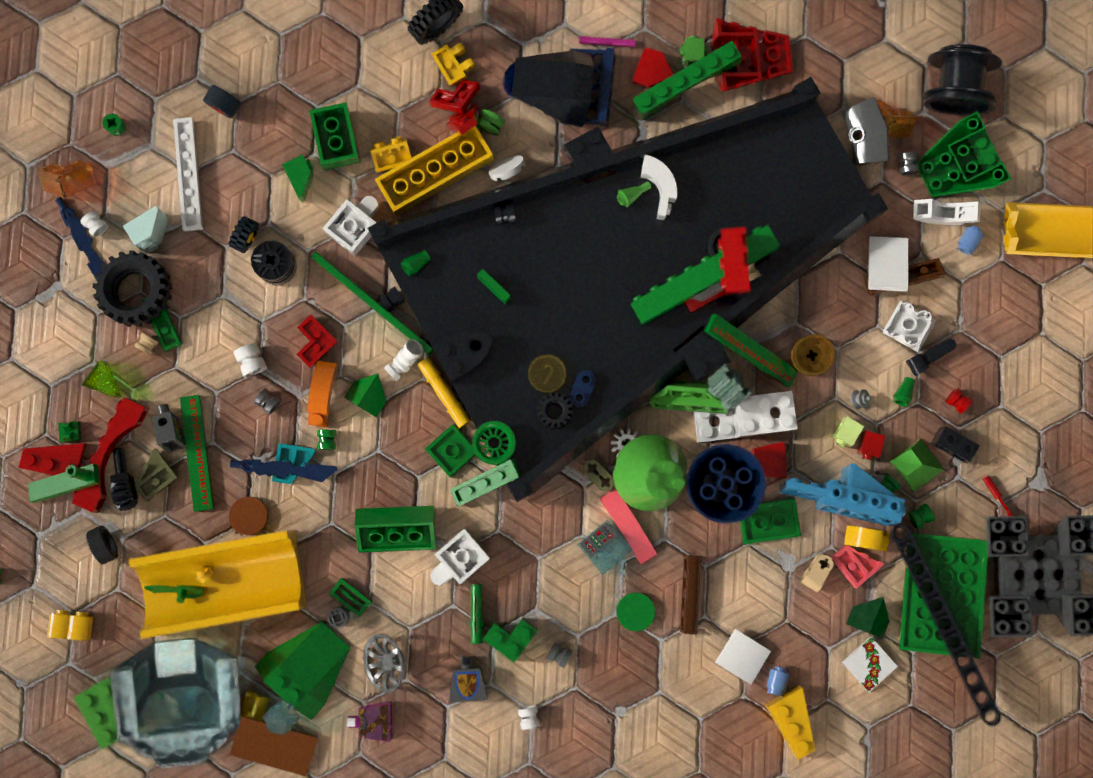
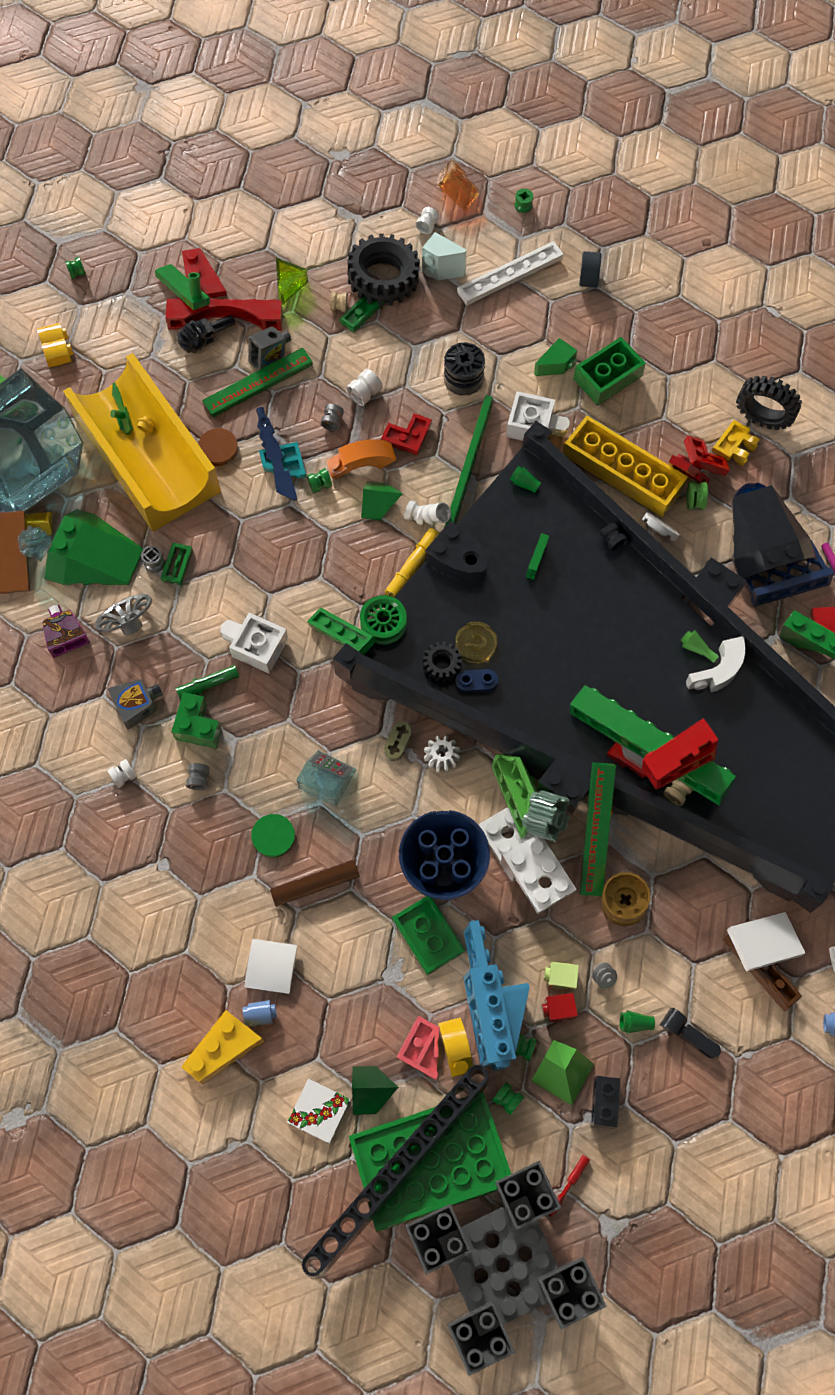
camera: 70 degrees right, 15 degrees down
dark blue sword [55,197,107,282] -> none
green tile [58,421,81,442] -> none
black tyre [86,525,118,565] -> none
olive wing [135,448,179,501] -> none
black wheel [229,216,259,253] -> none
green slope [354,506,436,553] -> none
yellow bracket [370,136,412,173] -> none
black wheel [379,286,405,312] -> none
green tile [425,424,476,478] -> none
coral slope [600,489,657,564] -> none
bright green cone [613,434,688,511] -> none
red torso [751,442,787,479] -> none
tan piece [800,554,833,592] -> none
white slope [883,300,936,352] -> none
red wheel [945,387,973,414] -> none

